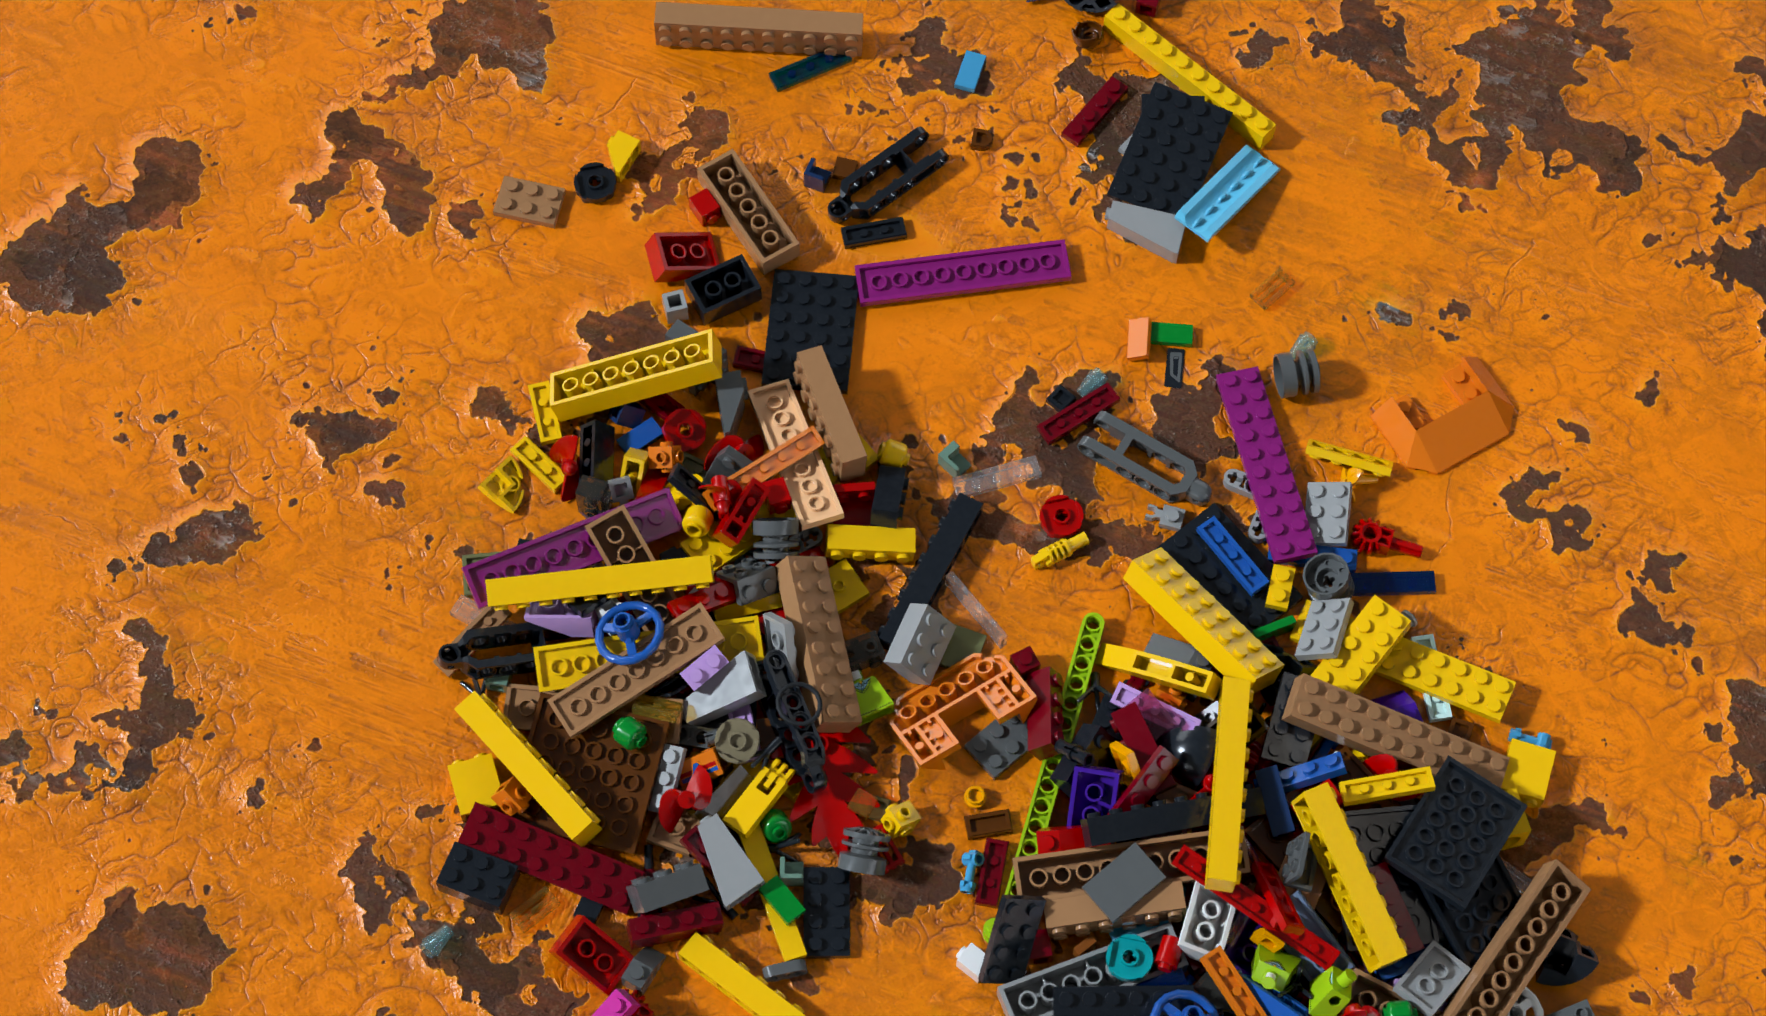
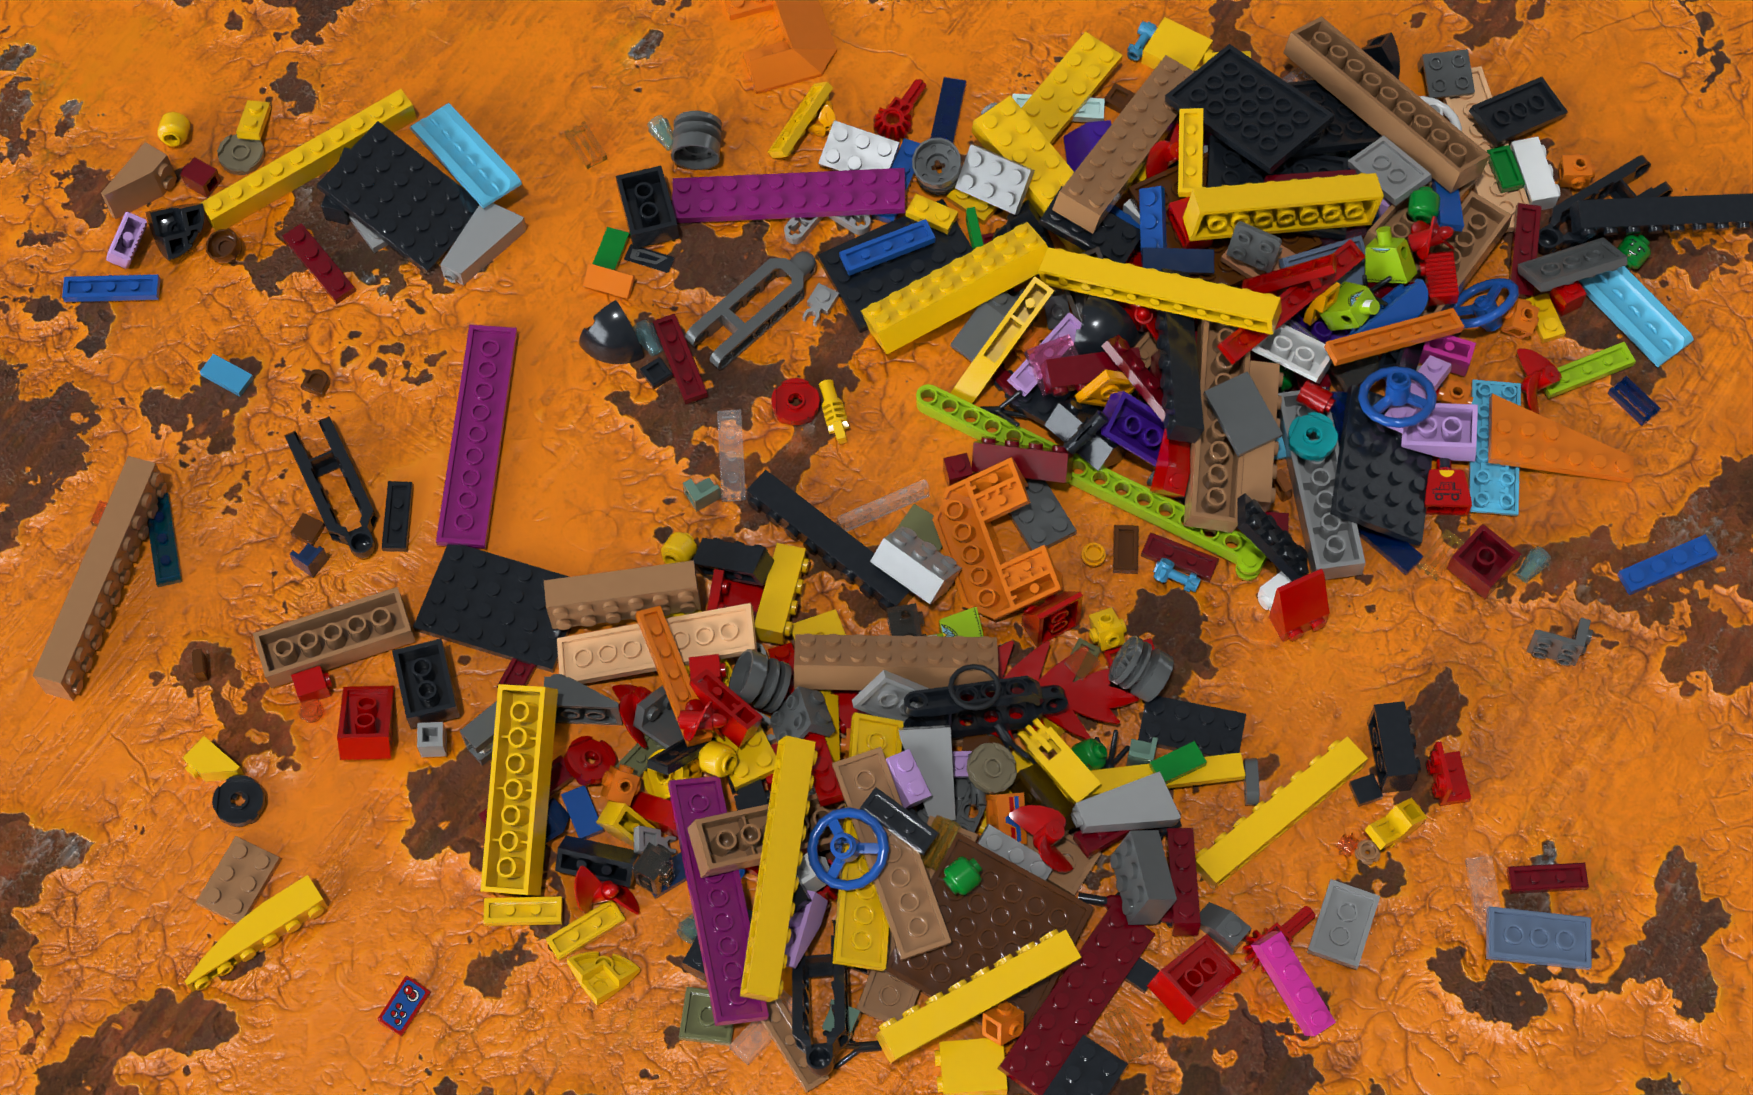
camera: 75 degrees left, 0 degrees up
none -> yellow slope [185,875,328,992]
none -> reddish brown tile [192,649,208,682]
none -> dark tan tile [217,134,265,175]
none -> yellow plate [236,100,271,140]
none -> clear orange plate [298,699,323,723]
none -> slope [377,975,431,1037]
none -> black brick [579,300,644,364]
none -> black brick [616,166,679,249]
none -> black tile [860,787,939,855]
none -> red slope [1021,591,1083,647]
none -> red slope [1269,568,1330,642]

